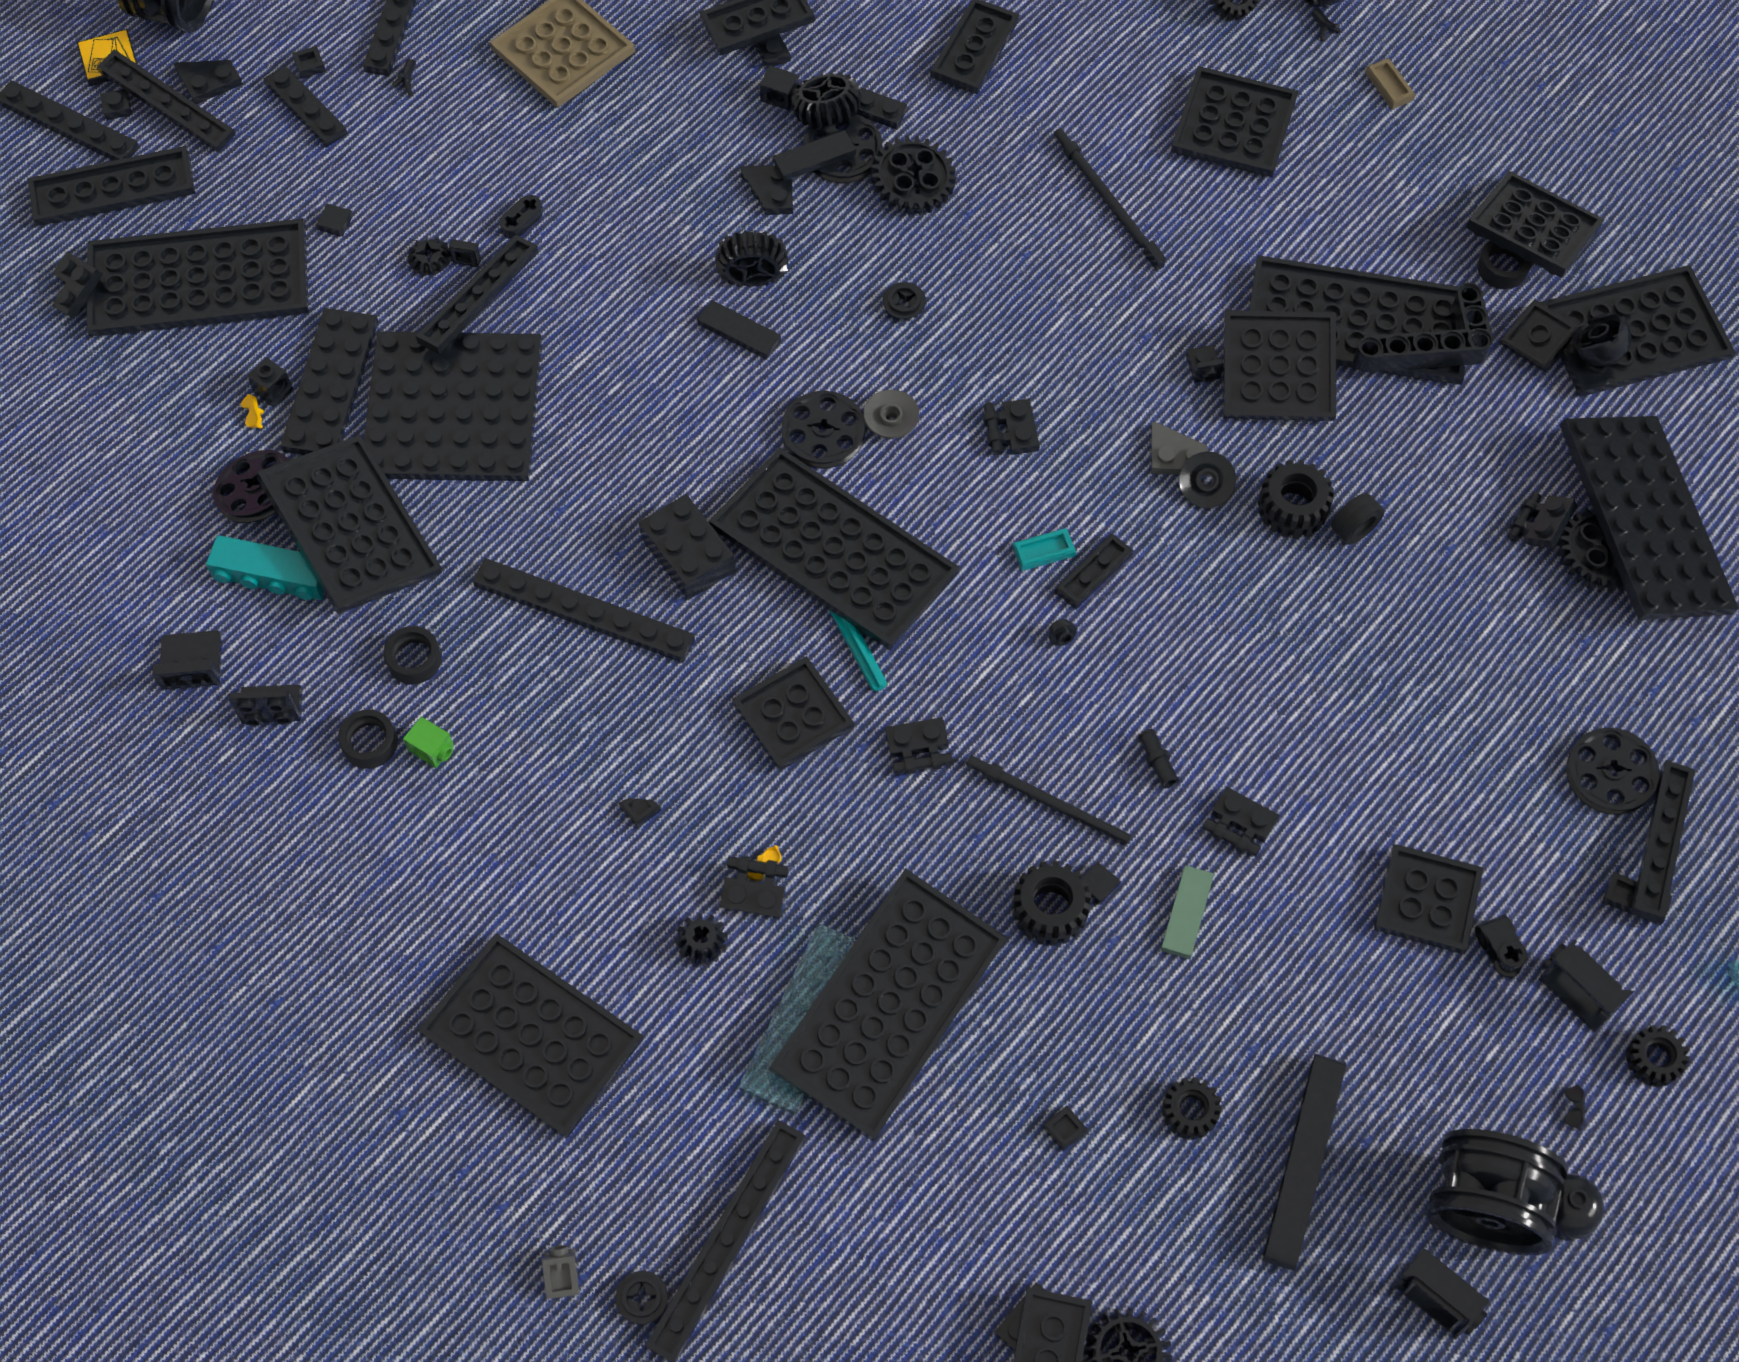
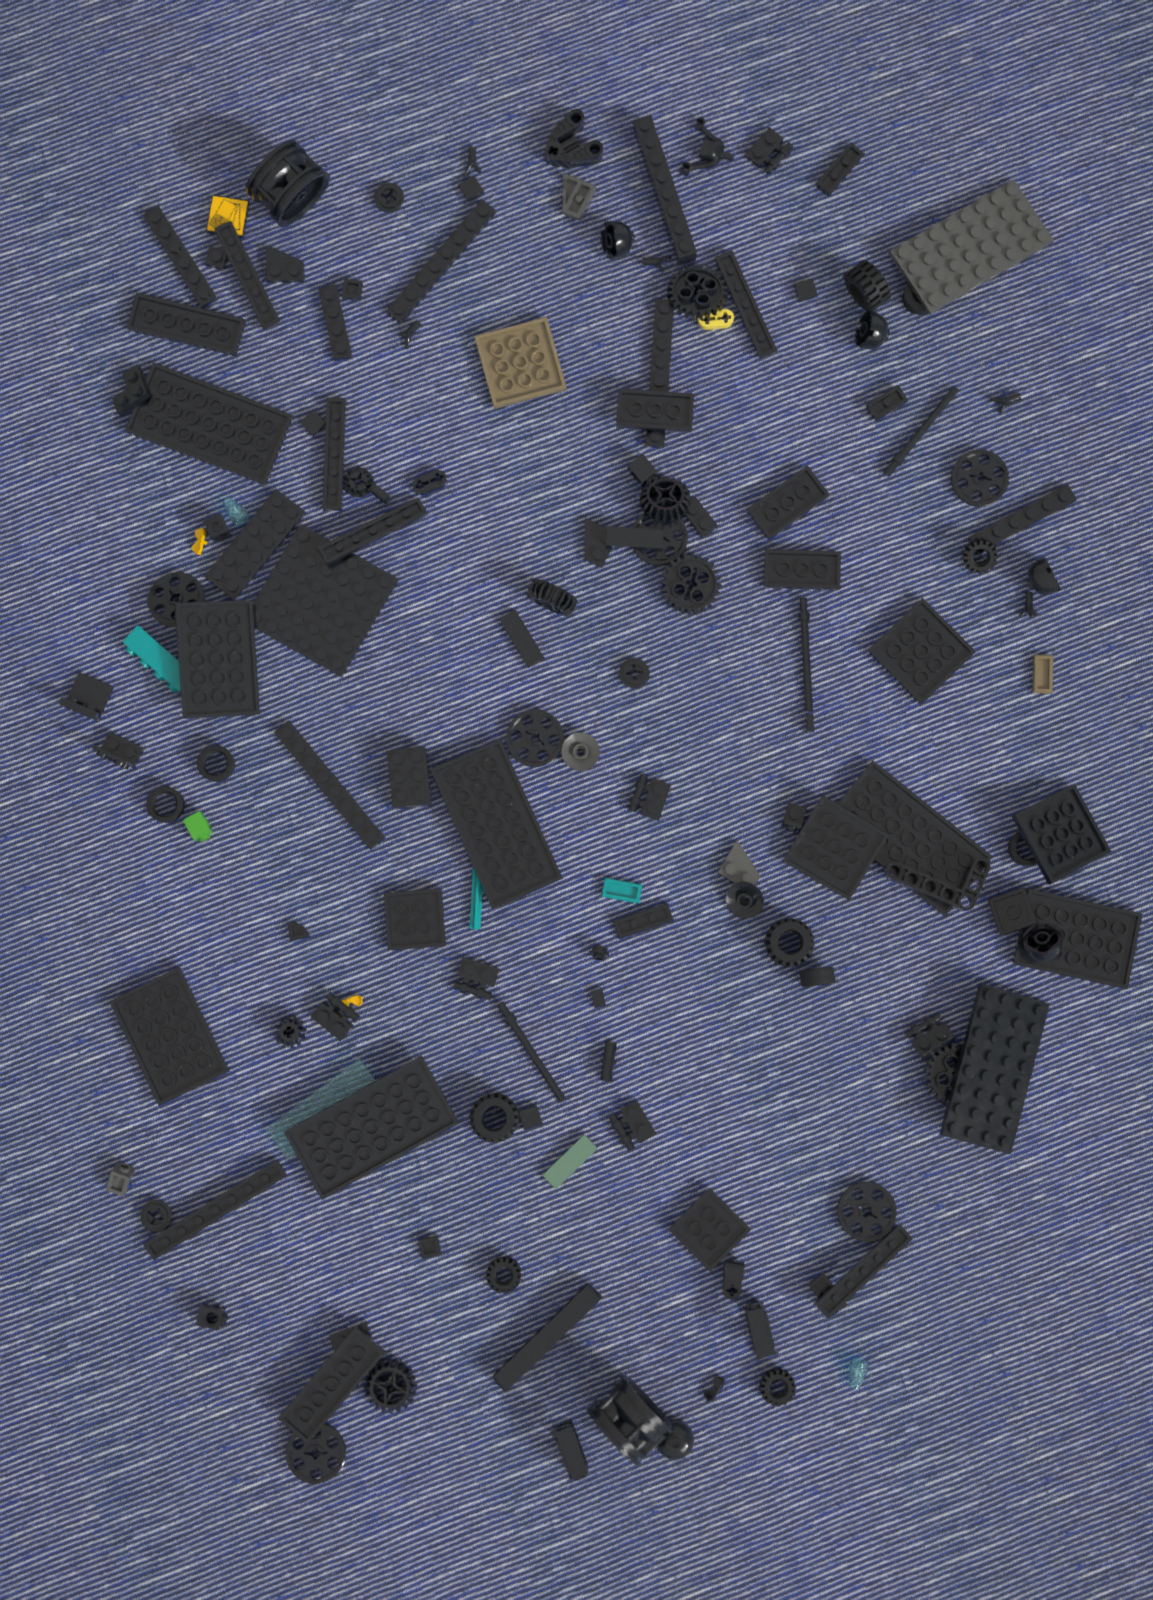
camera: 30 degrees right, 20 degrees up
none -> clear light blue cone [223,497,249,526]
none -> black plate [322,398,346,511]
none -> black piece [591,989,606,1008]
none -> black plate [764,549,841,590]

